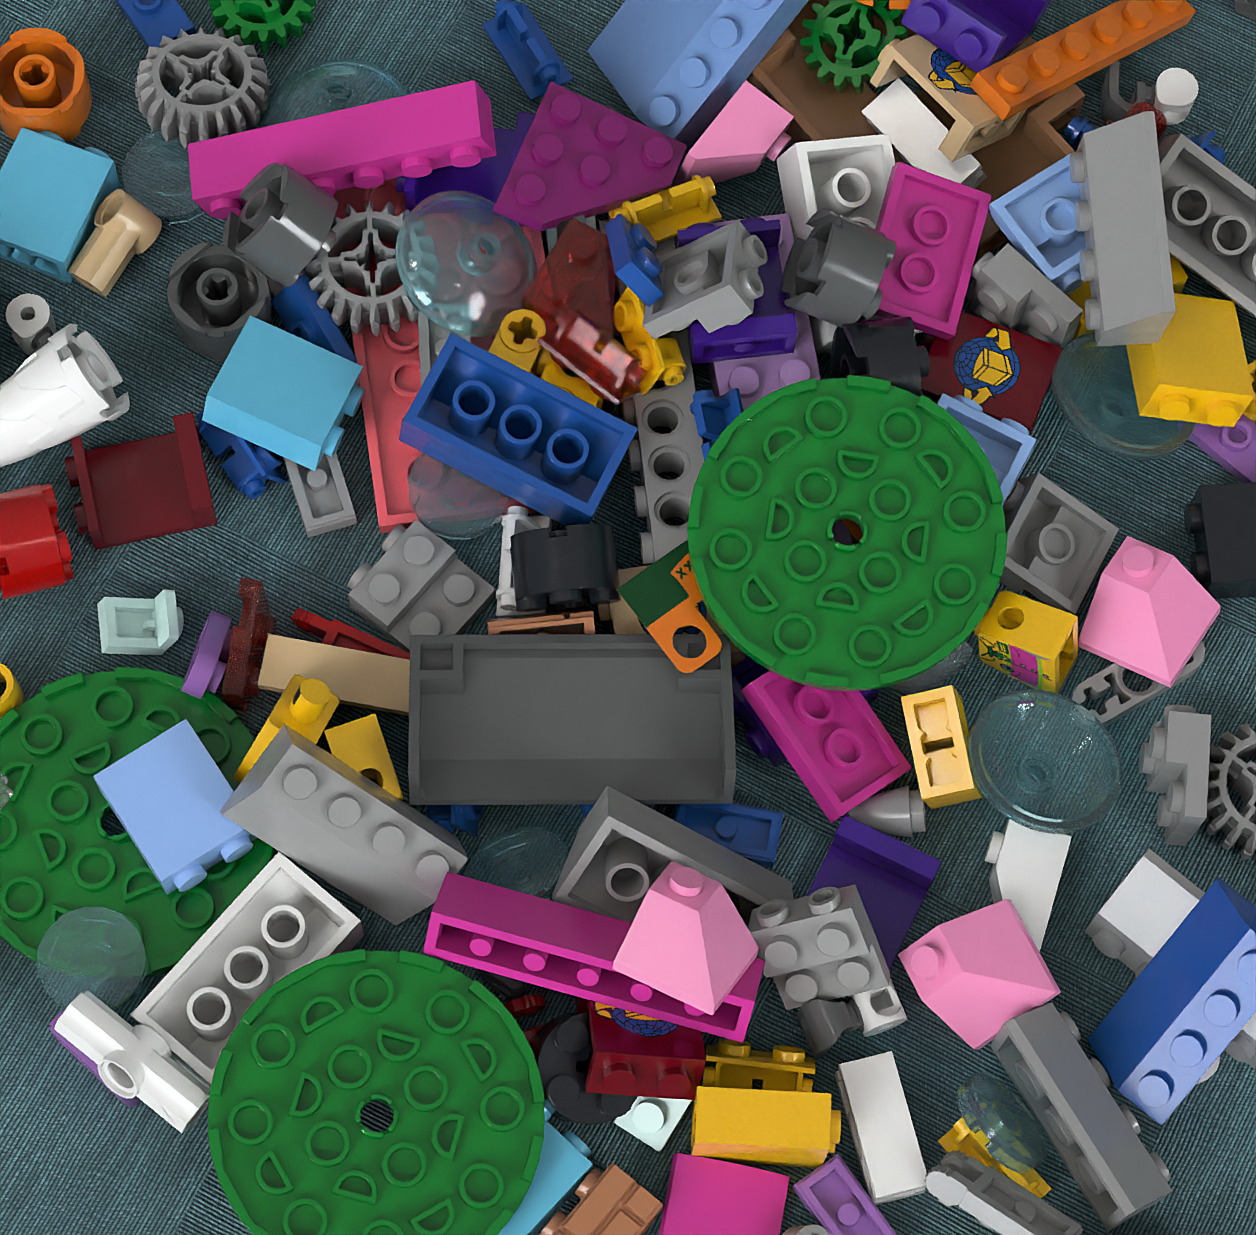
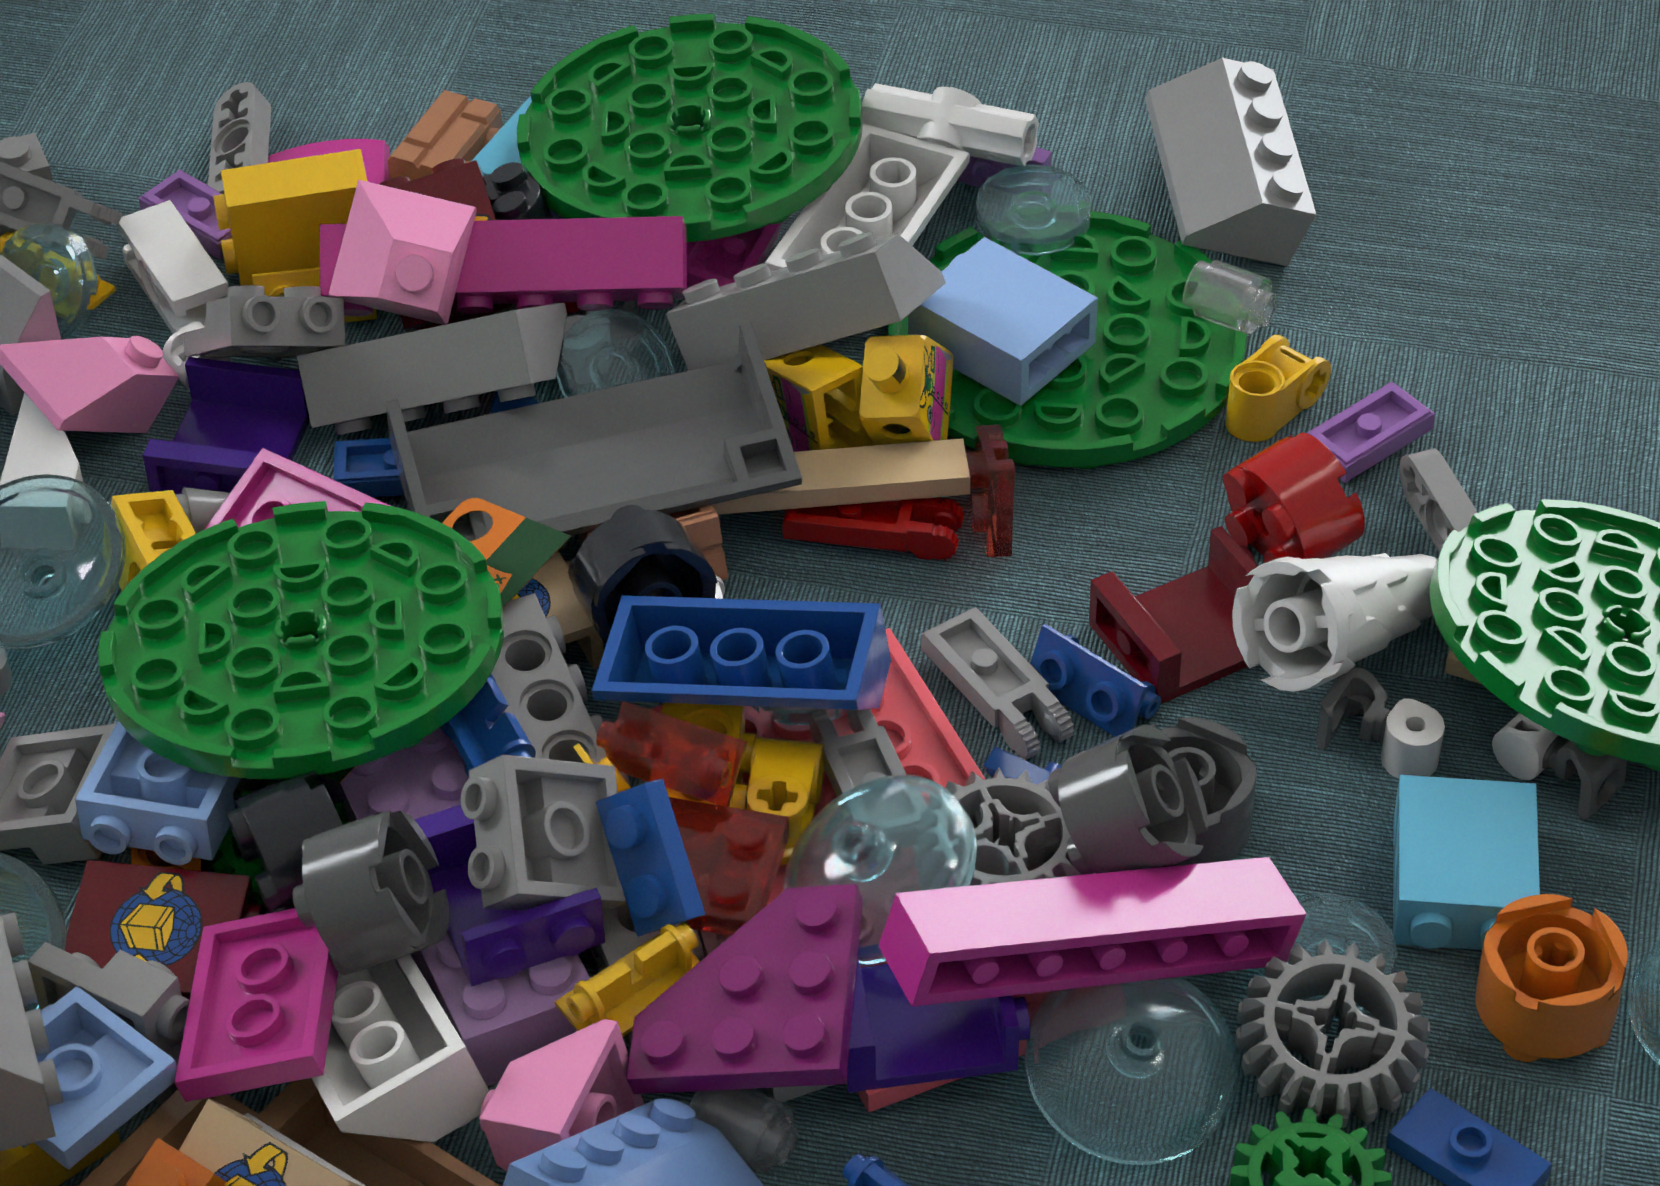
camera: 170 degrees right, 25 degrees down
tan piece [67,189,162,297] -> none
light aqua bracket [97,589,184,655] -> none
medium lavender plate [180,610,237,699] -> none
medium azure brick [202,315,365,471] -> none
light grey plate [348,519,496,653] -> none
yellow torso [971,590,1078,699] -> none

